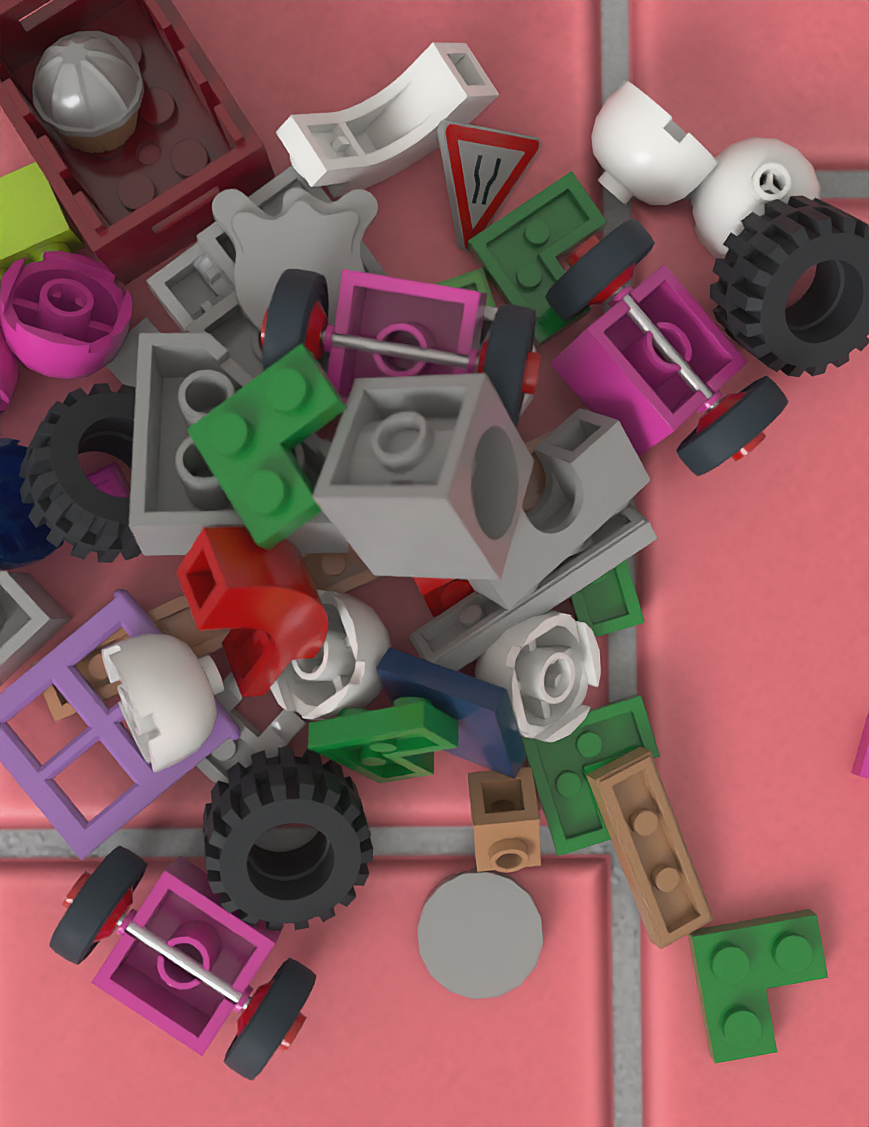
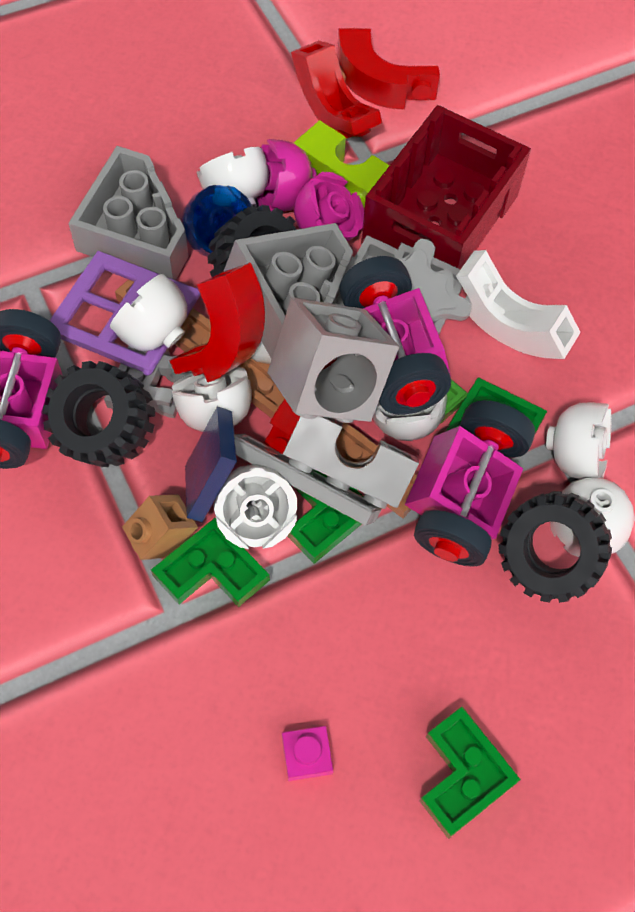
camera: 60 degrees right, 25 degrees down
light grey piece [33,31,145,153] -> none
green plate [186,344,348,550] -> none
green plate [308,697,458,783] -> none
light grey tile [417,868,543,999] -> none
piece [437,119,541,252] -> none
medium nougat tile [586,747,714,949] -> none
green plate [688,909,828,1064] -> none

